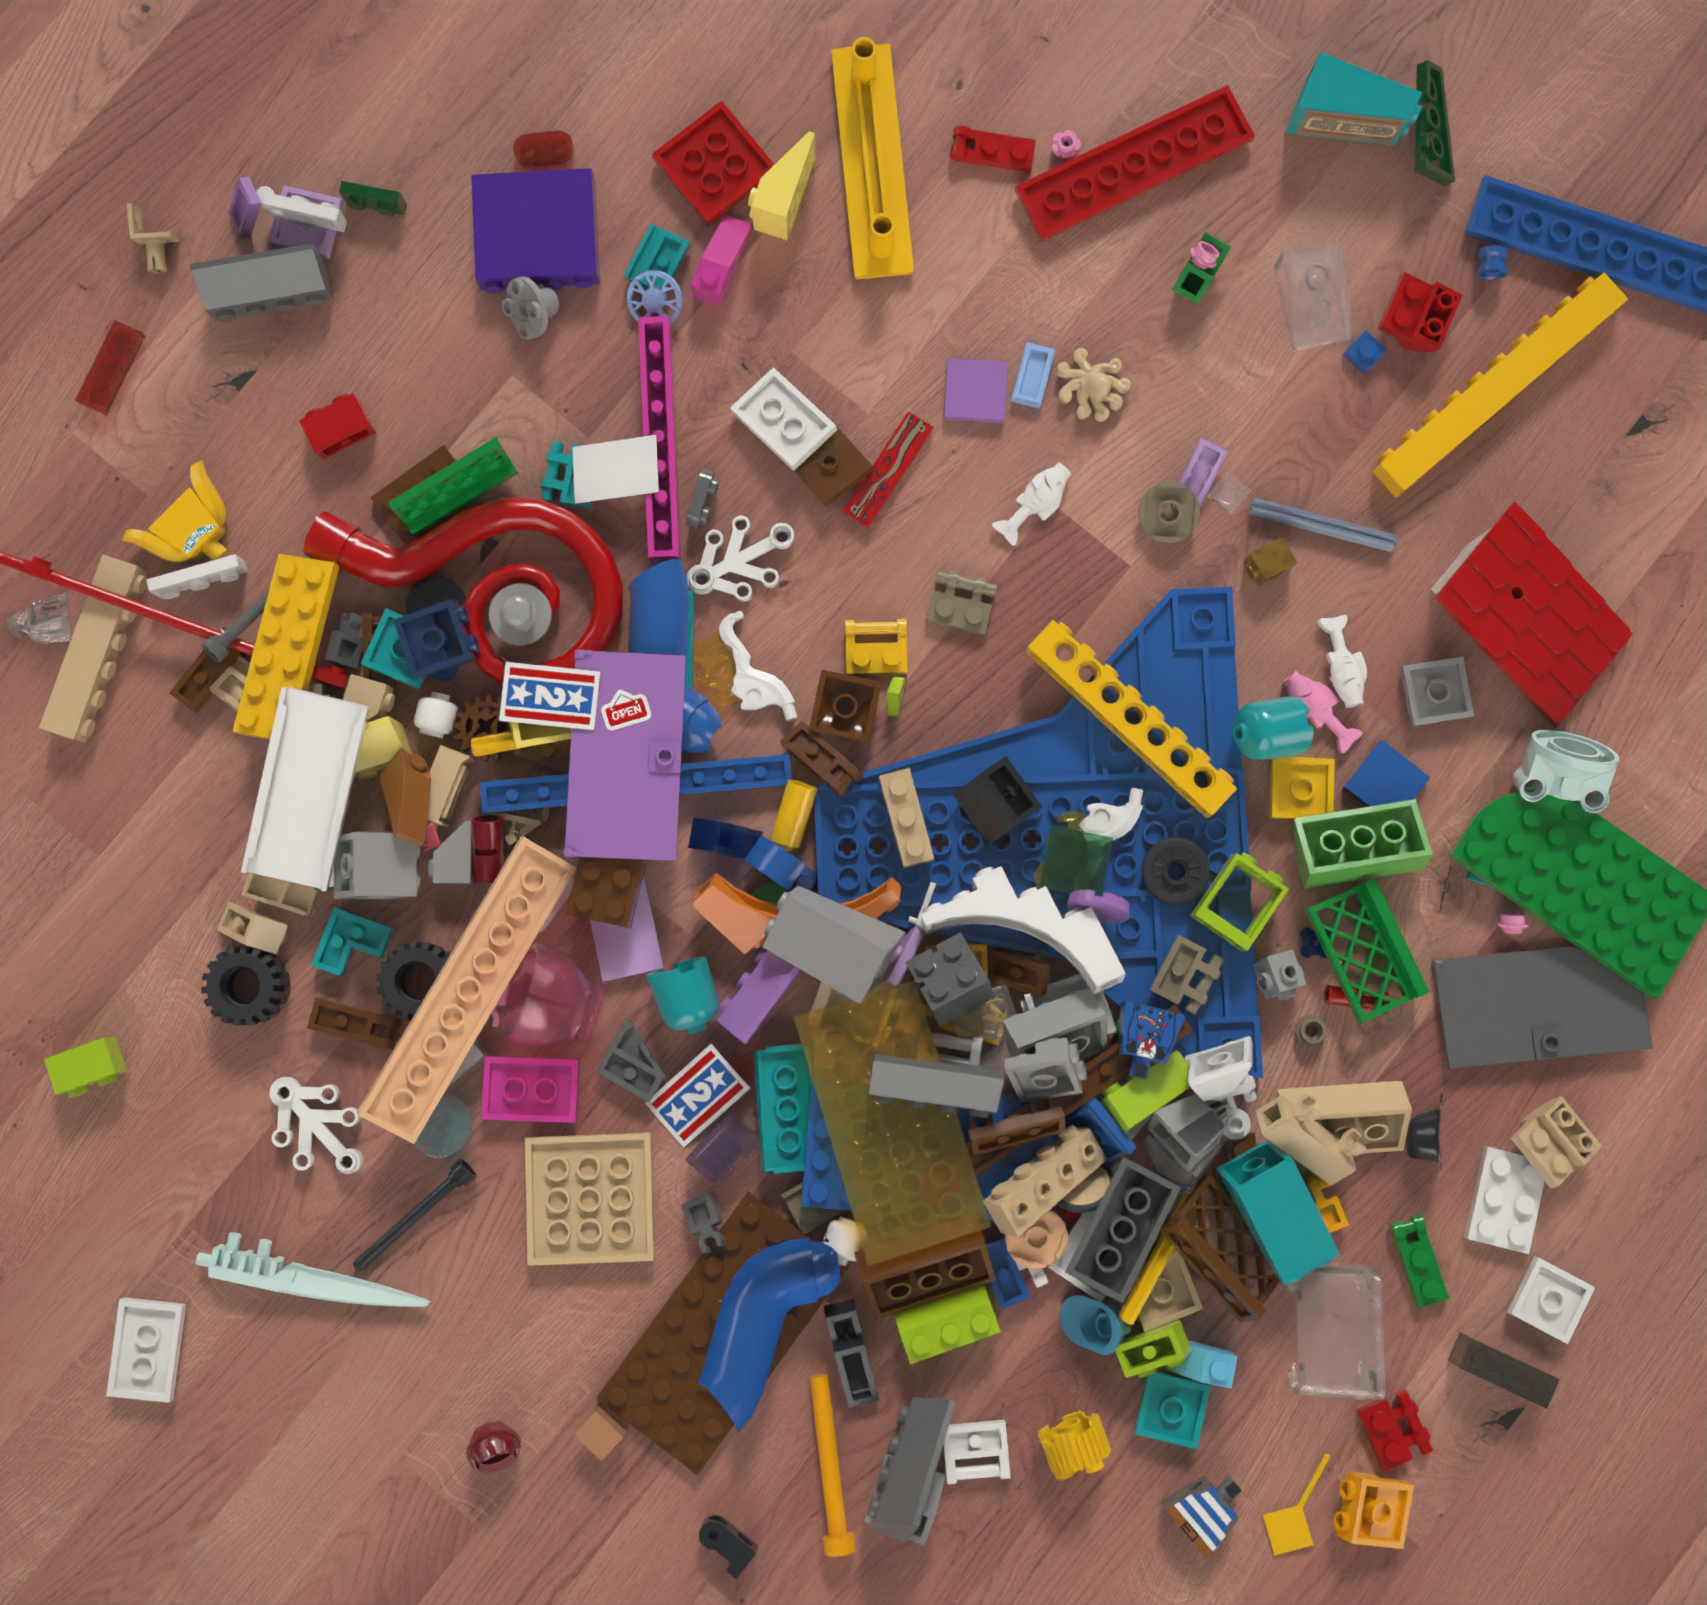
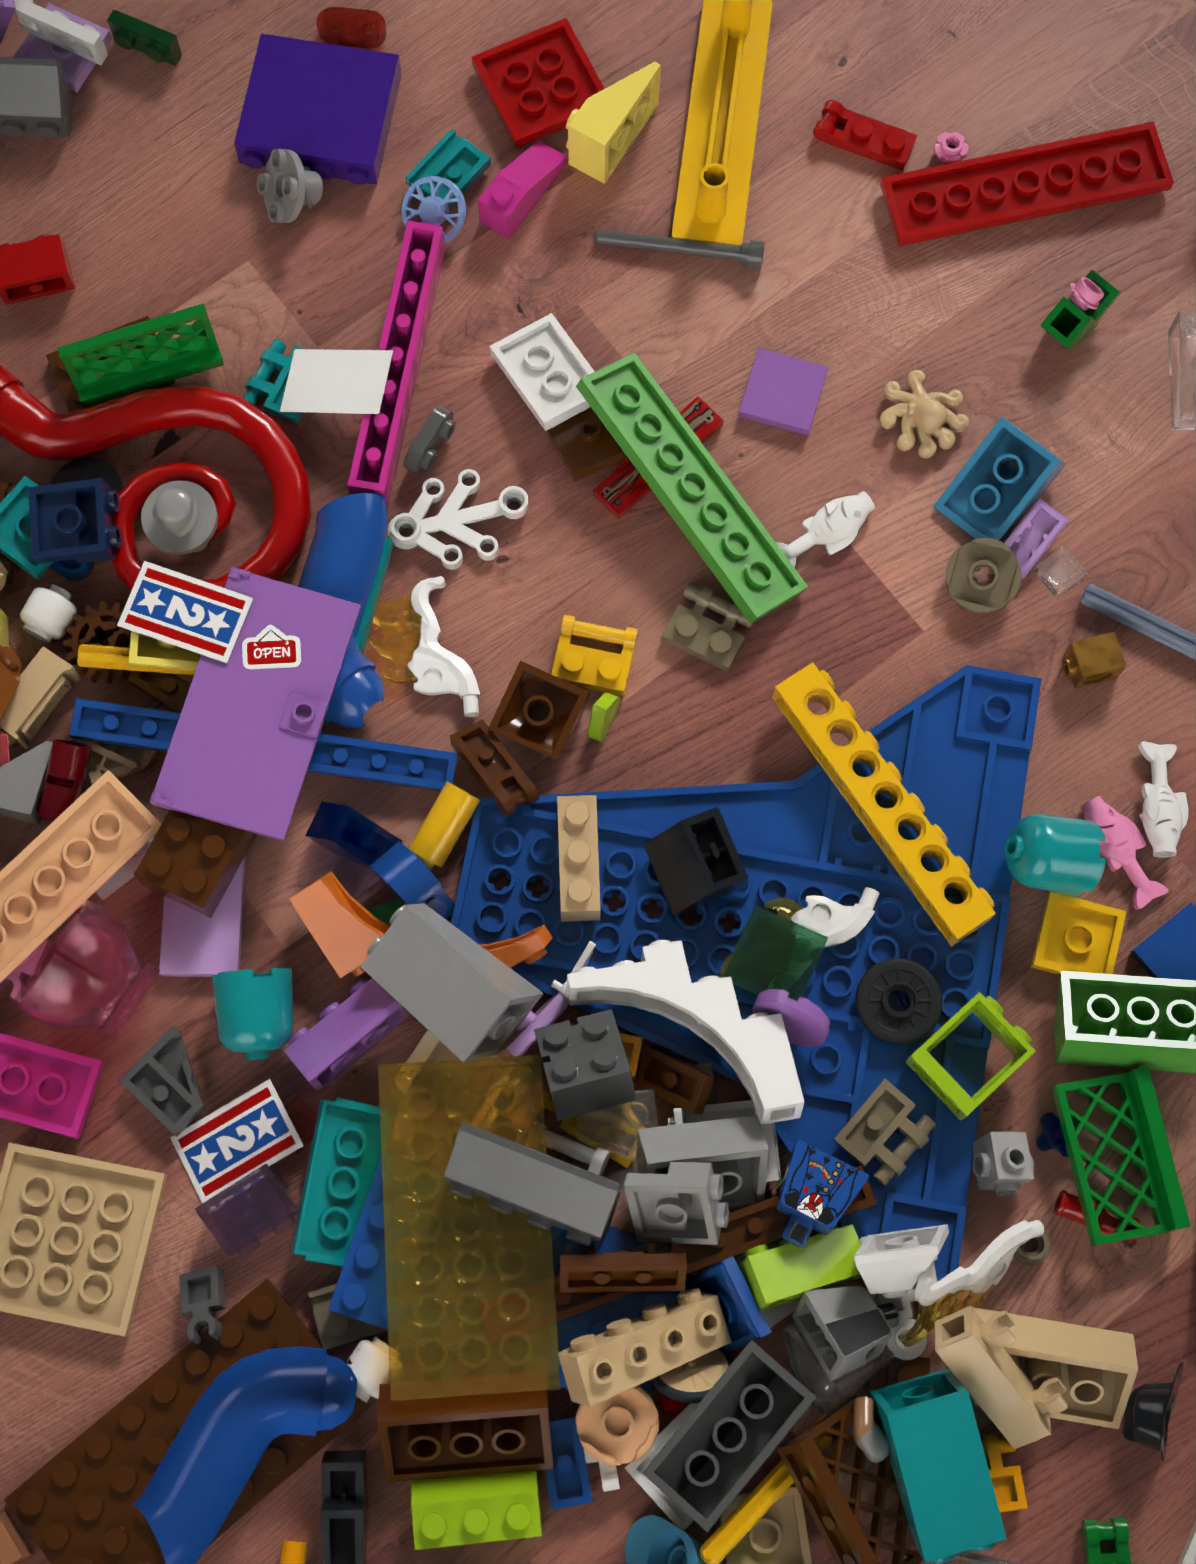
camera: 15 degrees right, 10 degrees down
light blue tile [1011,342,1056,409] -> none
none -> bright green plate [576,352,808,624]
none -> dark grey piece [593,230,765,270]
none -> arm [853,1397,890,1463]
none -> white piece [898,1220,1044,1347]
none -> dark azure slope [933,416,1066,541]

